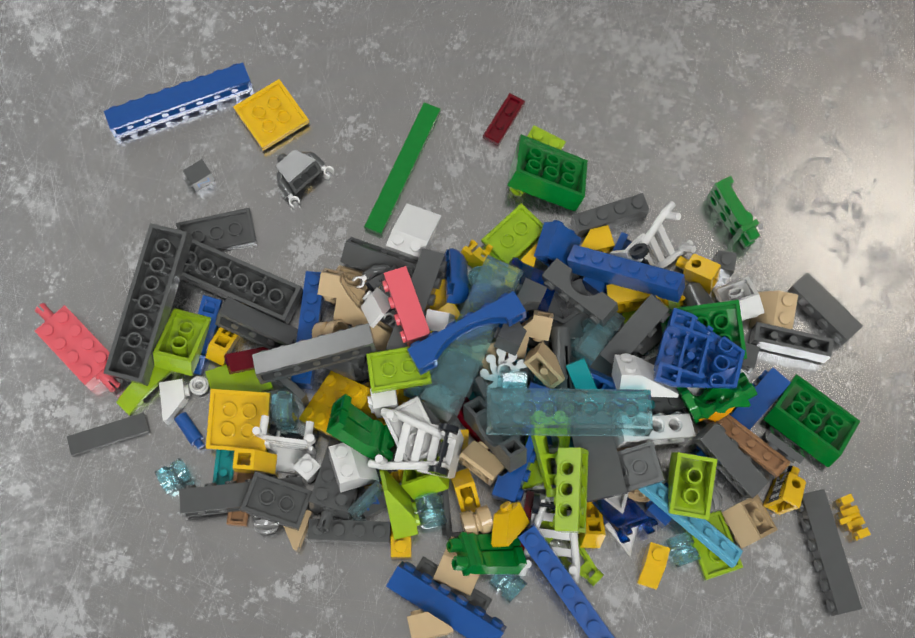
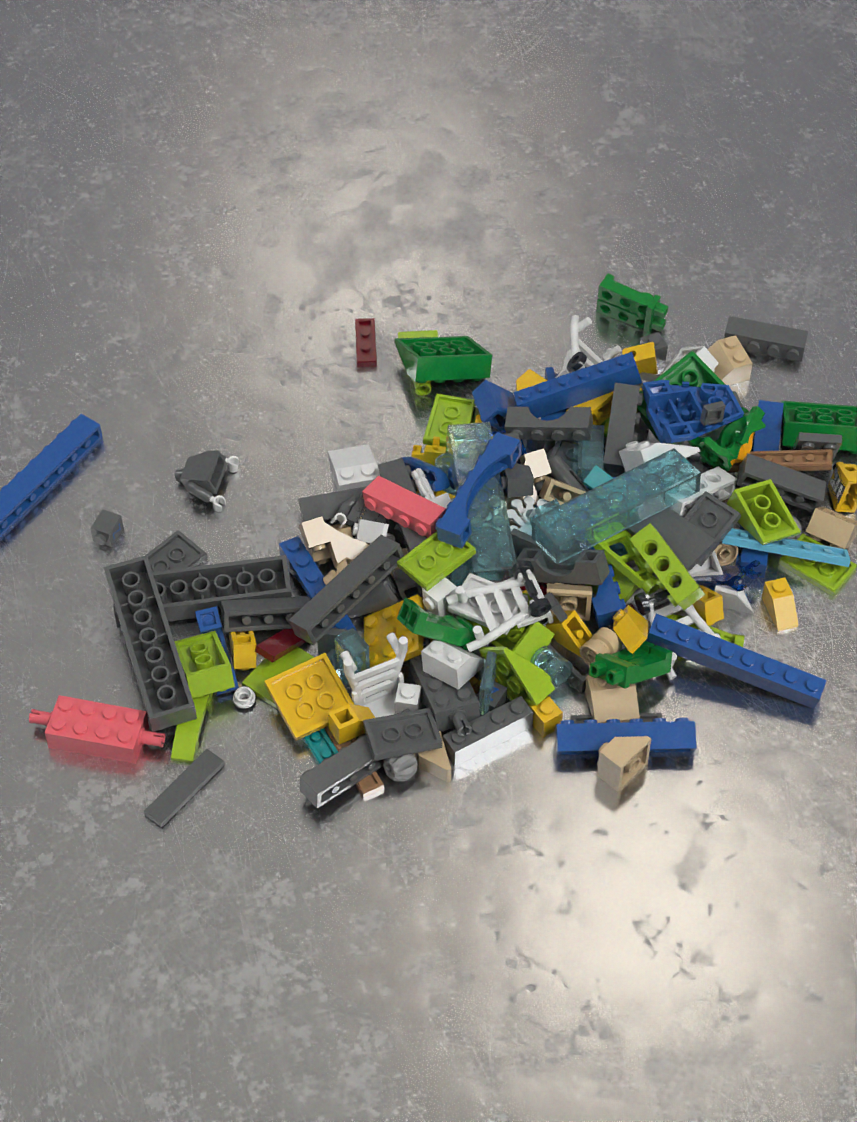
camera: 30 degrees left, 20 degrees down
clear light blue wheel [155,458,192,494] -> none
white slope [159,379,191,425] -> none
blue cylinder [174,412,205,450] -> none
yellow plate [233,79,309,151] -> none
green tile [364,102,441,236] -> none
clear light blue wheel [489,574,527,603] -> none
dark grey brick [570,193,649,238] -> none
clear light blue wheel [666,532,701,568] -> none
dark grey brick [749,322,834,363] -> none
none -> white axle [411,468,435,500]
none -> dark grey tile [544,592,567,622]
none -> dark grey tile [700,401,726,426]

